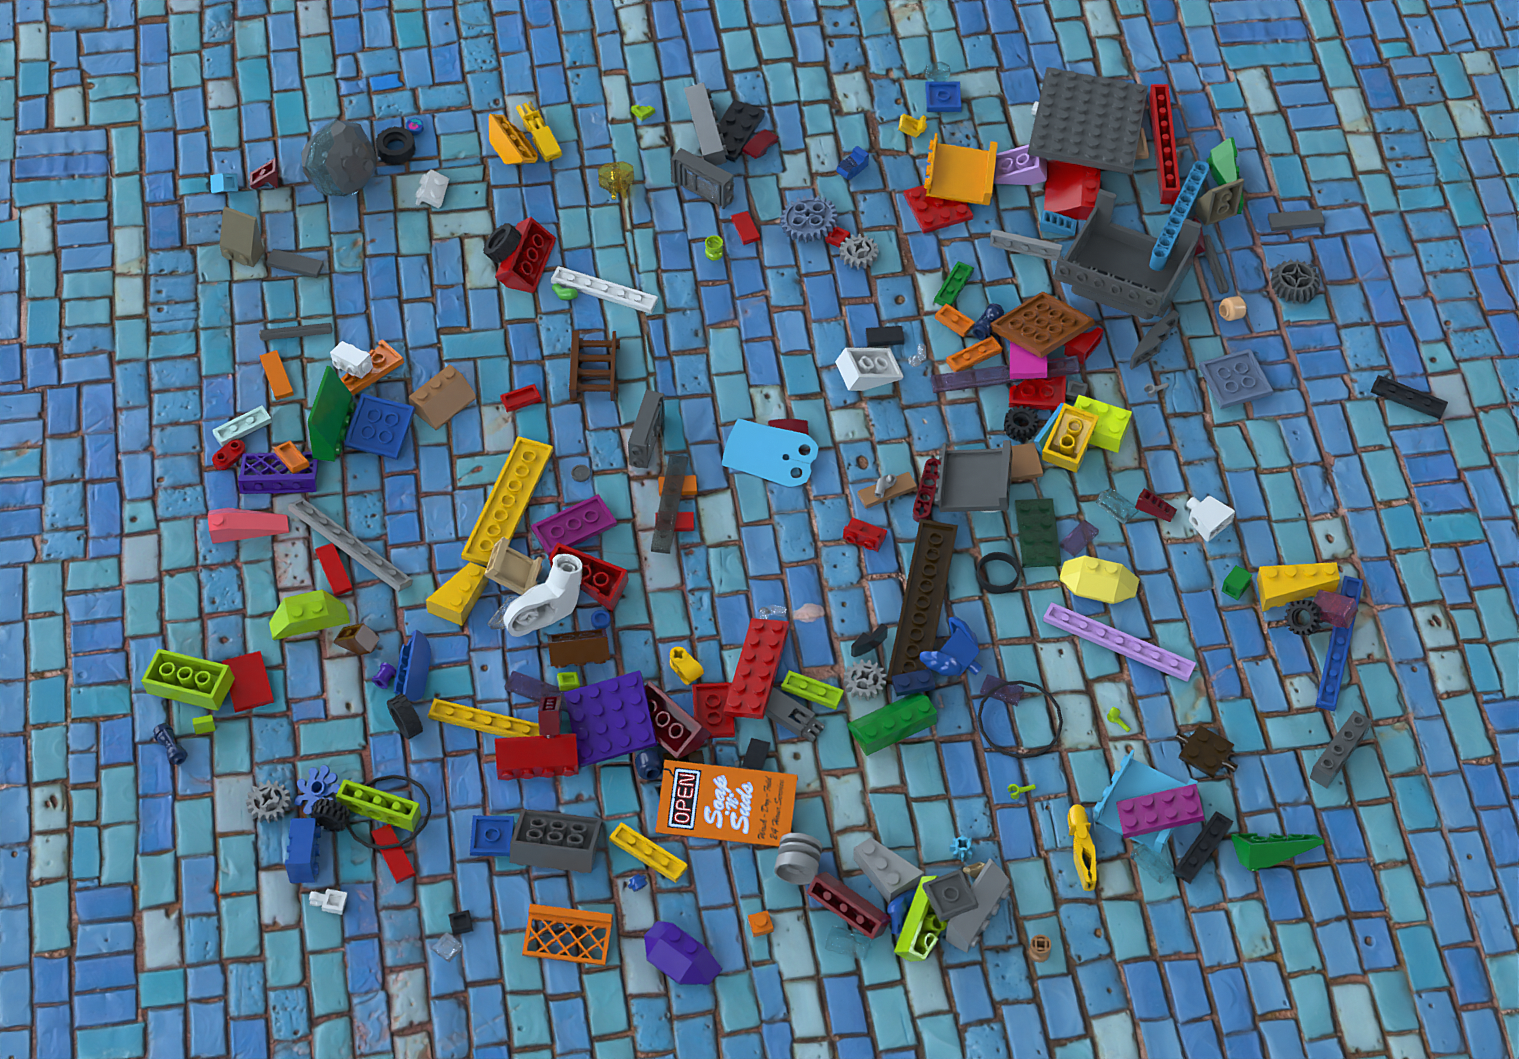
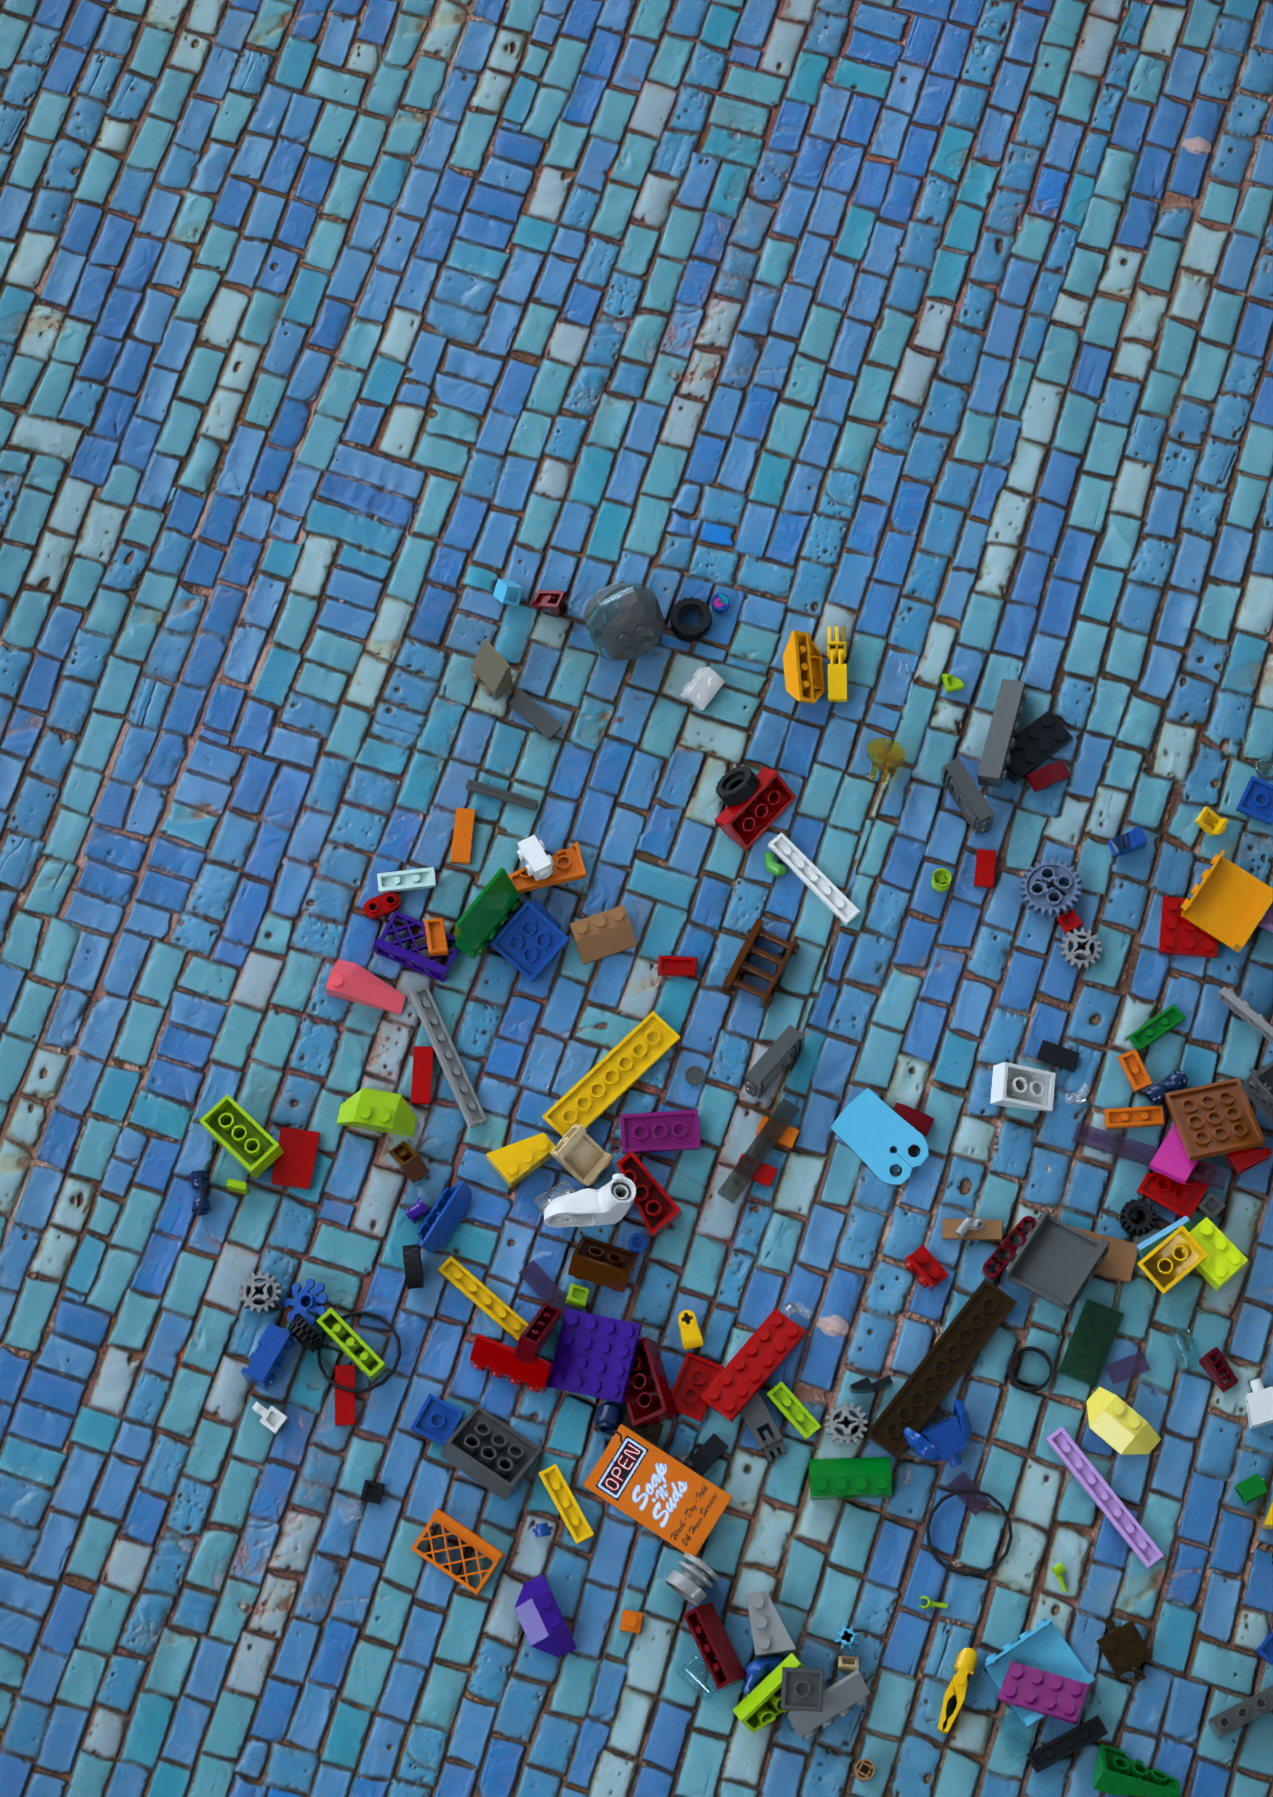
camera: 30 degrees right, 15 degrees up
dark blue plate [892,669,935,697] -> none

